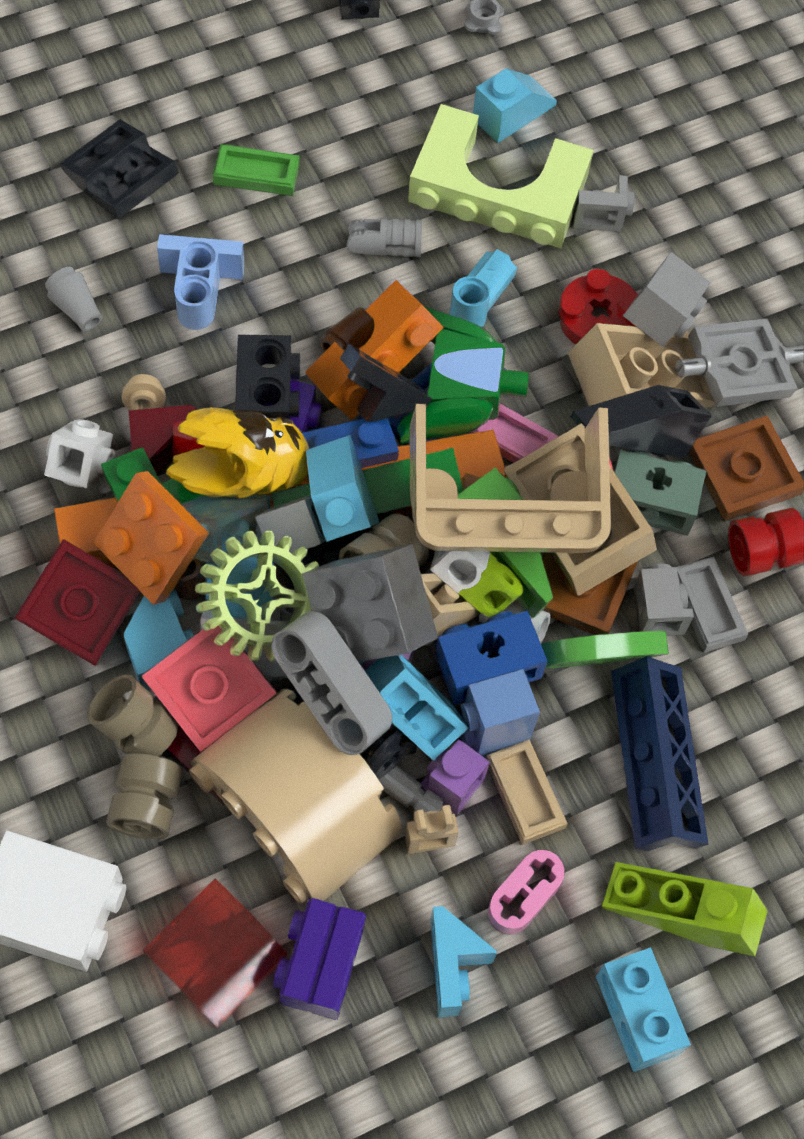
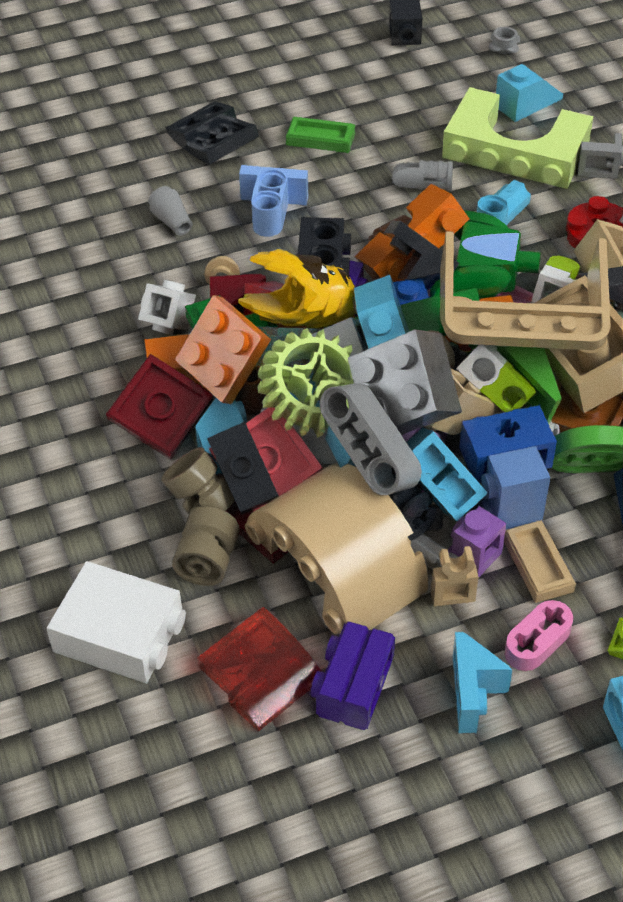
camera: 10 degrees right, 15 degrees down
none -> black plate [207,422,279,515]
none -> white leg [531,256,580,303]

